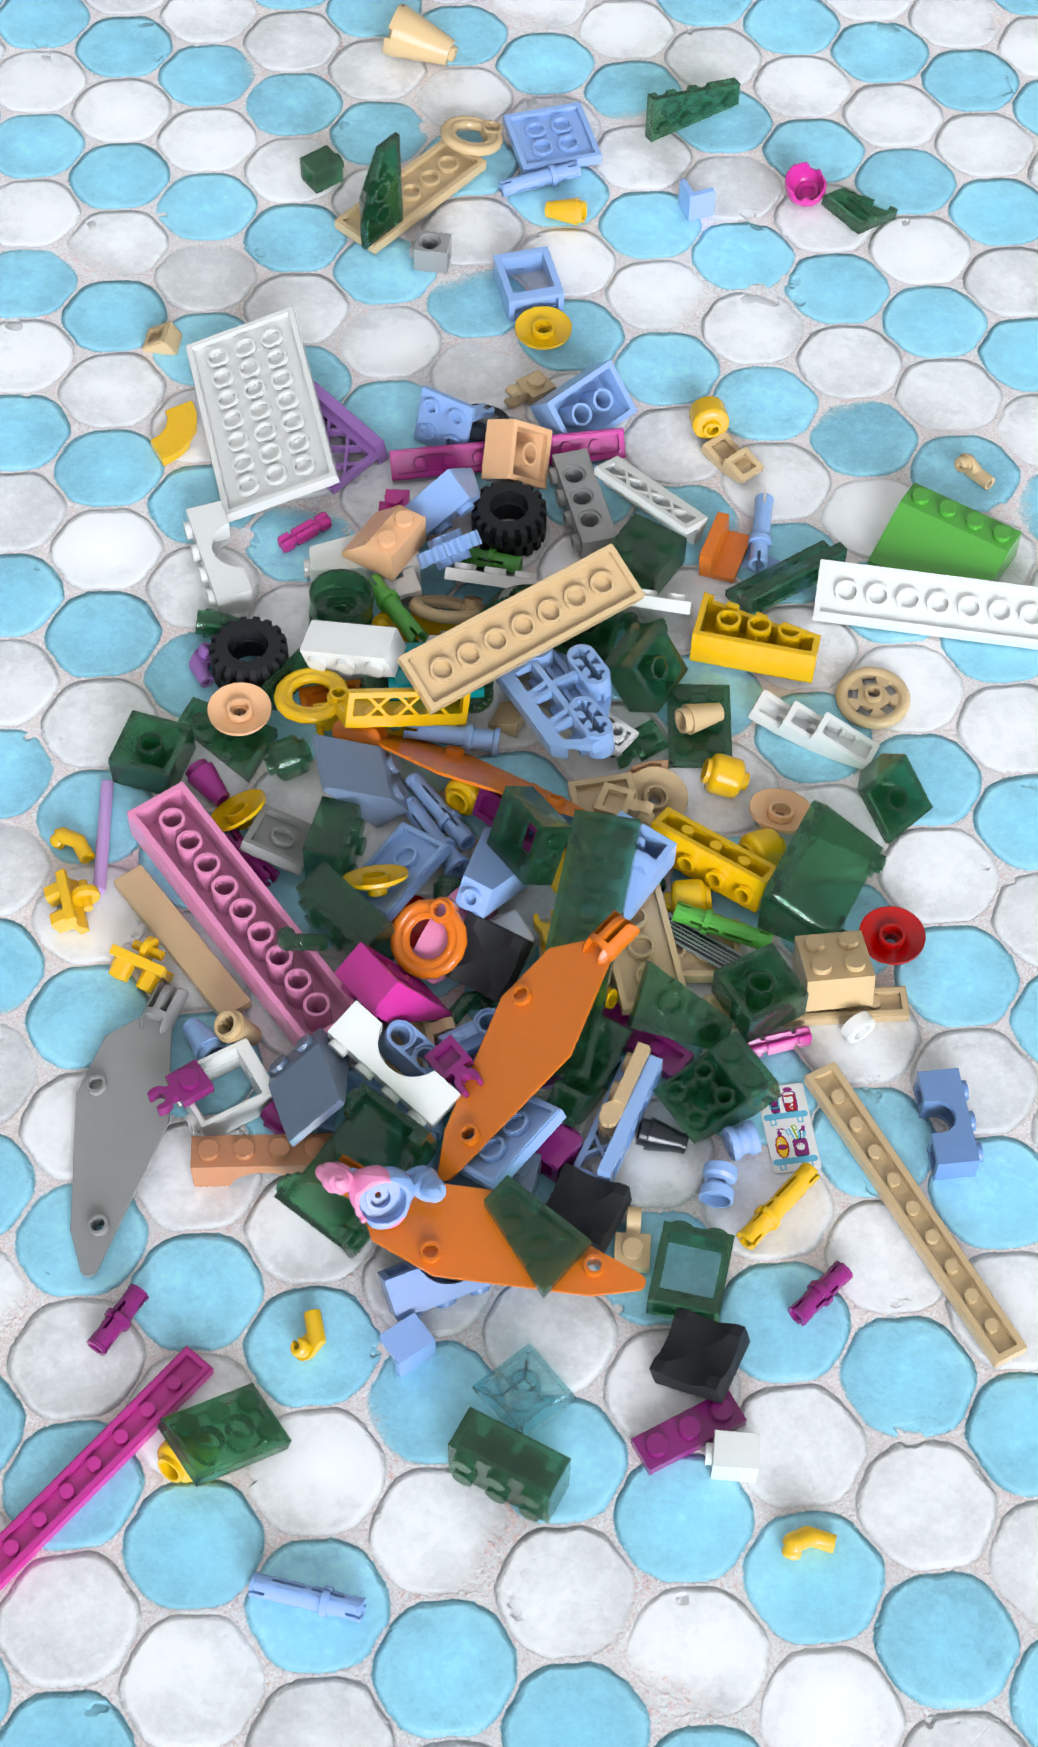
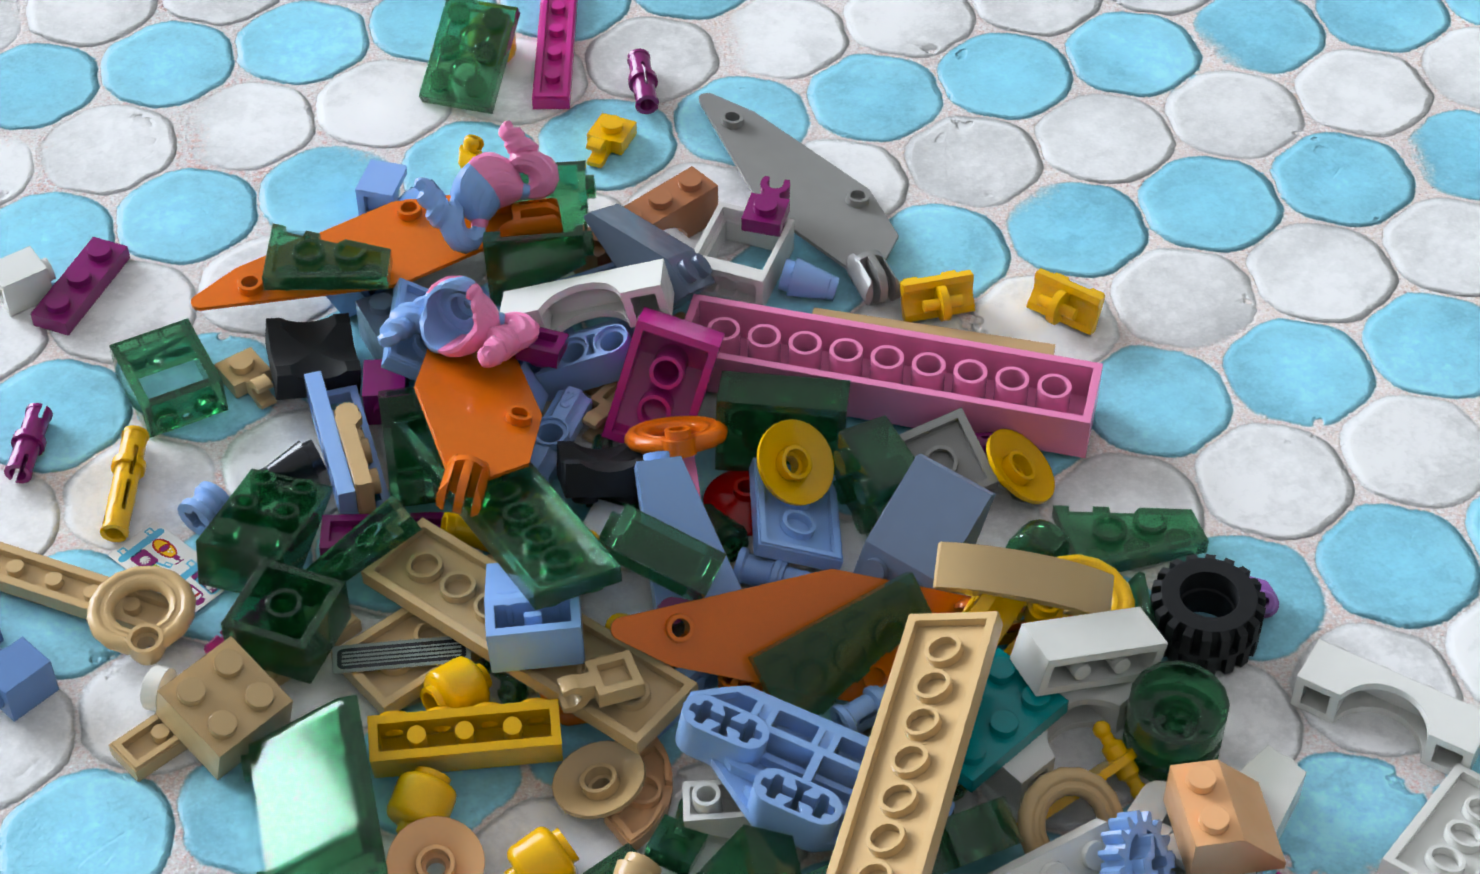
camera: 140 degrees right, 10 degrees down
yellow arm [49,827,95,864] -> none
lavender bar [93,780,114,895] -> none
clear green brick [108,710,196,794] -> none
magenta cone [185,758,230,806] -> none
clear green cone [195,607,240,638] -> none
light nougat dish [207,682,272,736] -> none
tan cone [214,1010,261,1046] -> none
light blue pin [248,1571,367,1623] -> none
clear green arm [276,927,328,951] -> none
dark pink axle [277,512,332,552] -> none
bright green pin [364,574,428,643] -> none
clear green brick [448,1407,571,1524] -> none
clear light blue slope [472,1343,576,1444] -> none
black brick [649,1307,750,1404] -> none
bright green pin [671,900,774,953] -> none
light blue wheel [698,1160,738,1208] -> none
red dish [859,906,926,965] -> none
none -> tan piece [87,566,196,665]
none -> hair [378,276,540,368]
none -> yellow plate [586,113,637,168]
none -> clear green wing [748,572,932,715]
none -> tan slope [933,542,1114,616]

